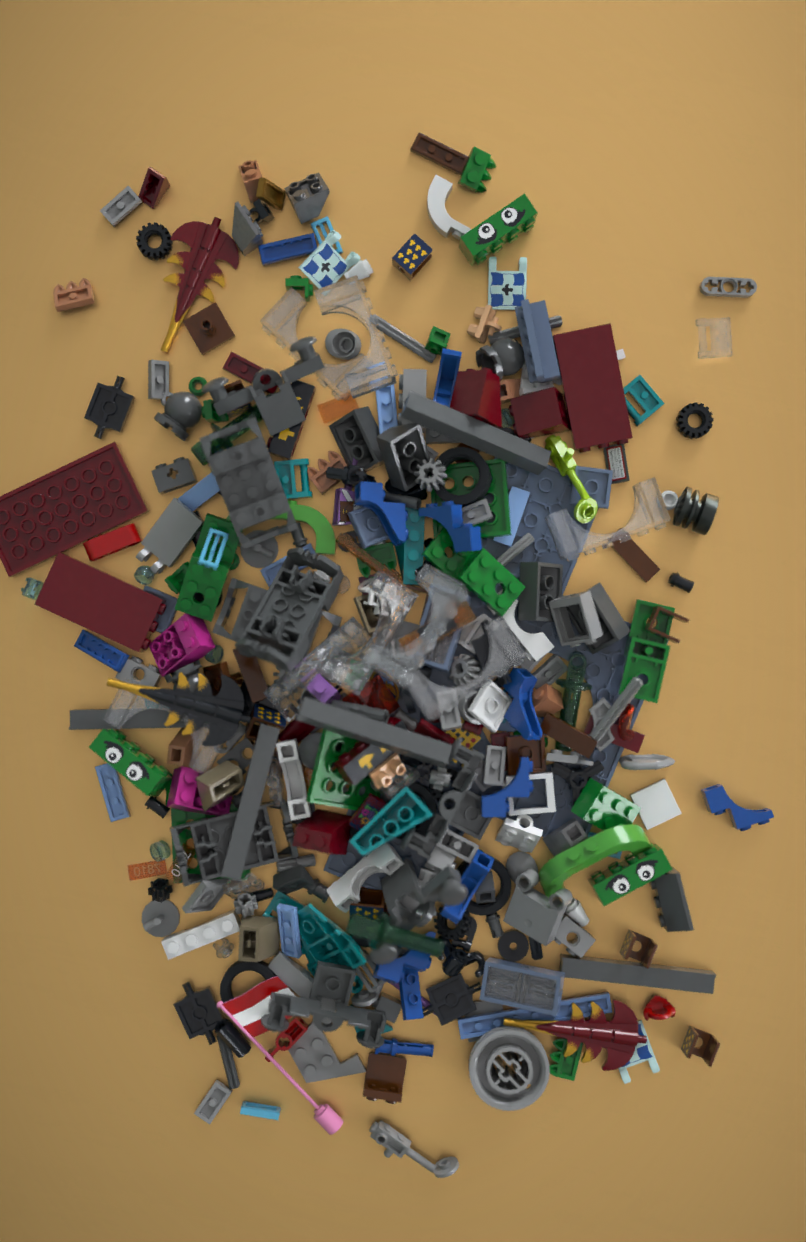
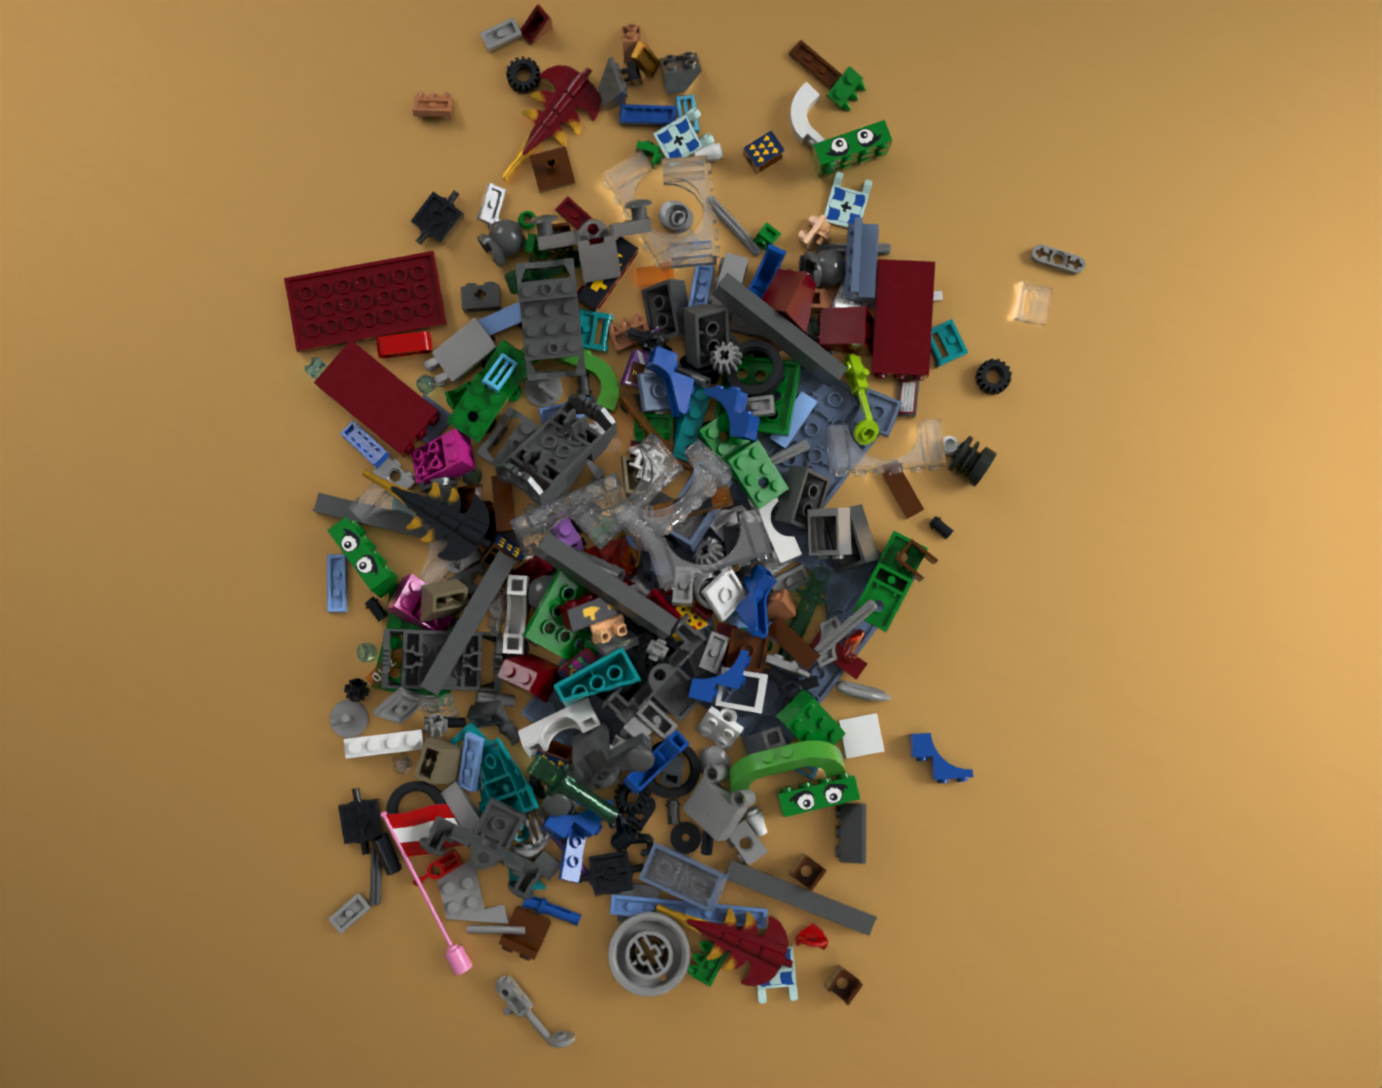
camera: 10 degrees right, 5 degrees down
clear orange sticker [127,859,167,881] -> none
nougat slope [167,728,200,767] -> none
medium azure tile [240,1101,281,1120] -> none
none -> light grey bar [467,925,525,934]

